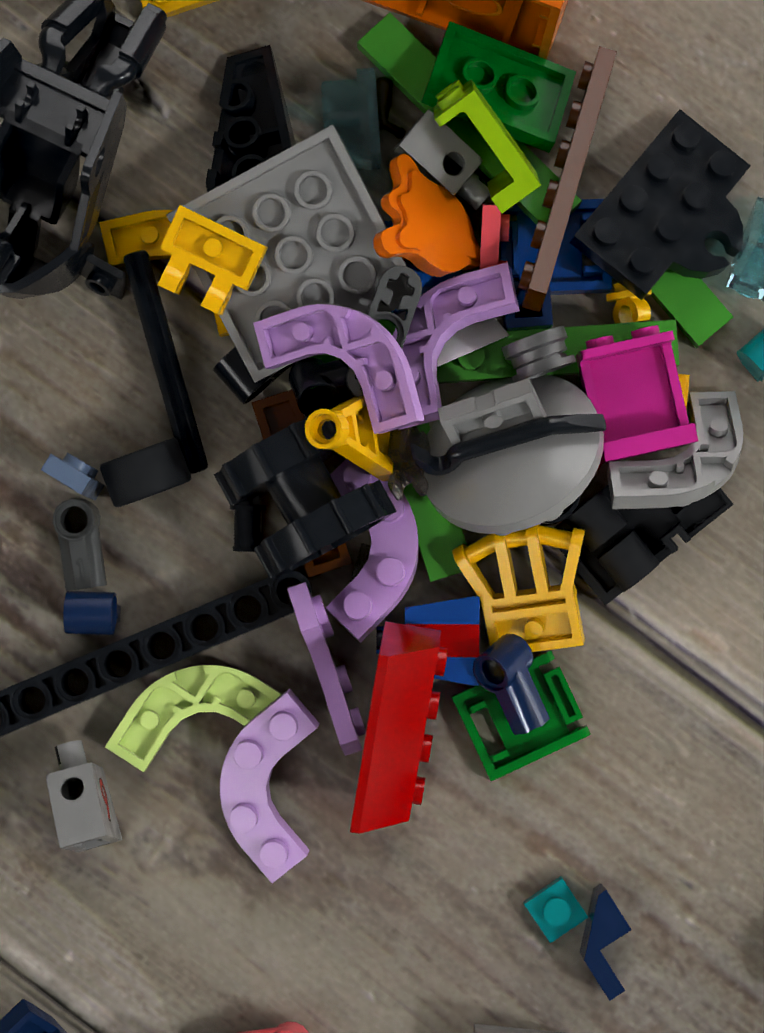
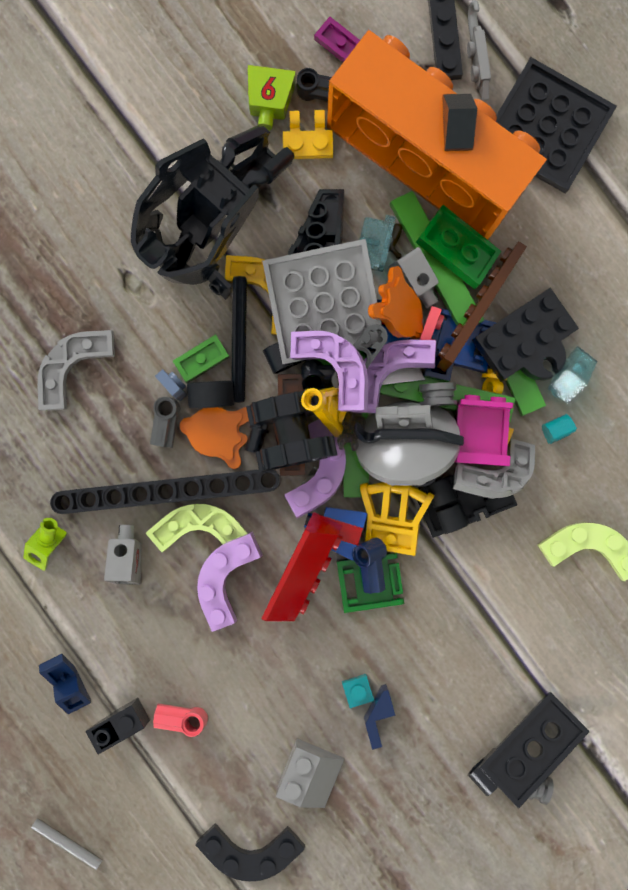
camera: 10 degrees right, 0 degrees up
dark blue piece [63,591,121,635] -> none
yellow plate [157,205,268,315] -> none
lavender plate [287,582,366,756] -> none
lime panel [433,79,541,213] -> none
none -> bright green plate [173,334,230,383]
none -> orange tile [180,407,249,469]

